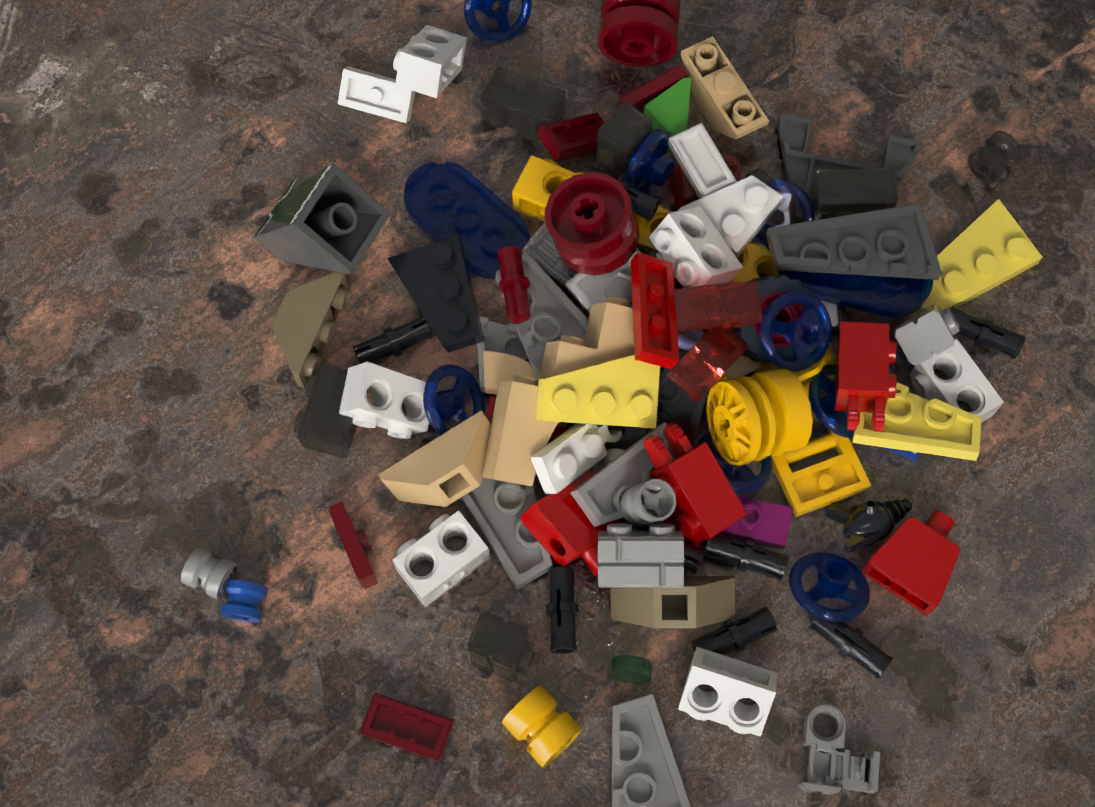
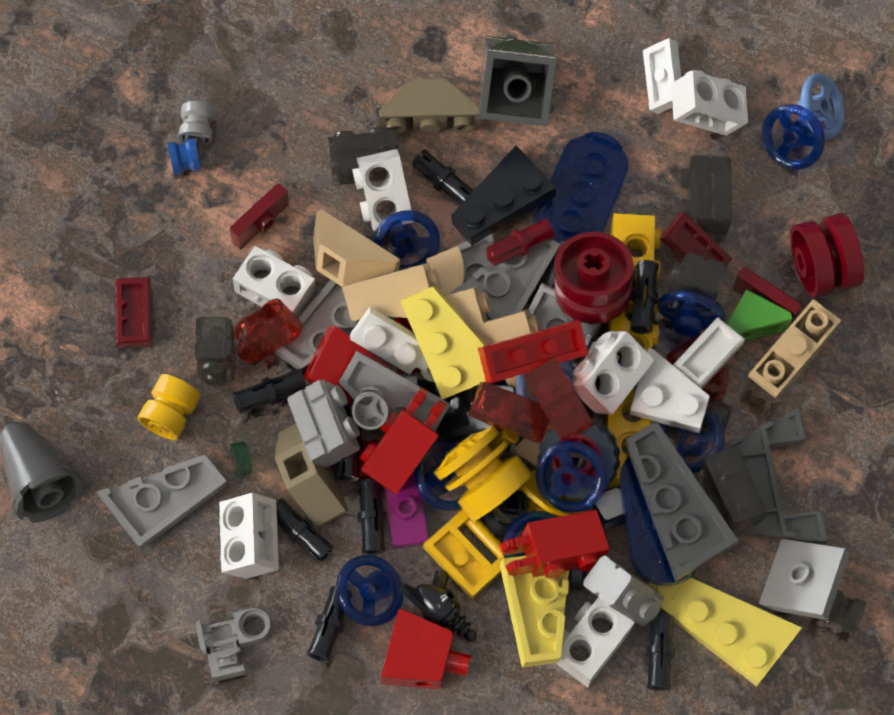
camera: 65 degrees right, 0 degrees up
none -> clear red piece [234,298,303,363]
none -> light grey plate [759,539,850,620]

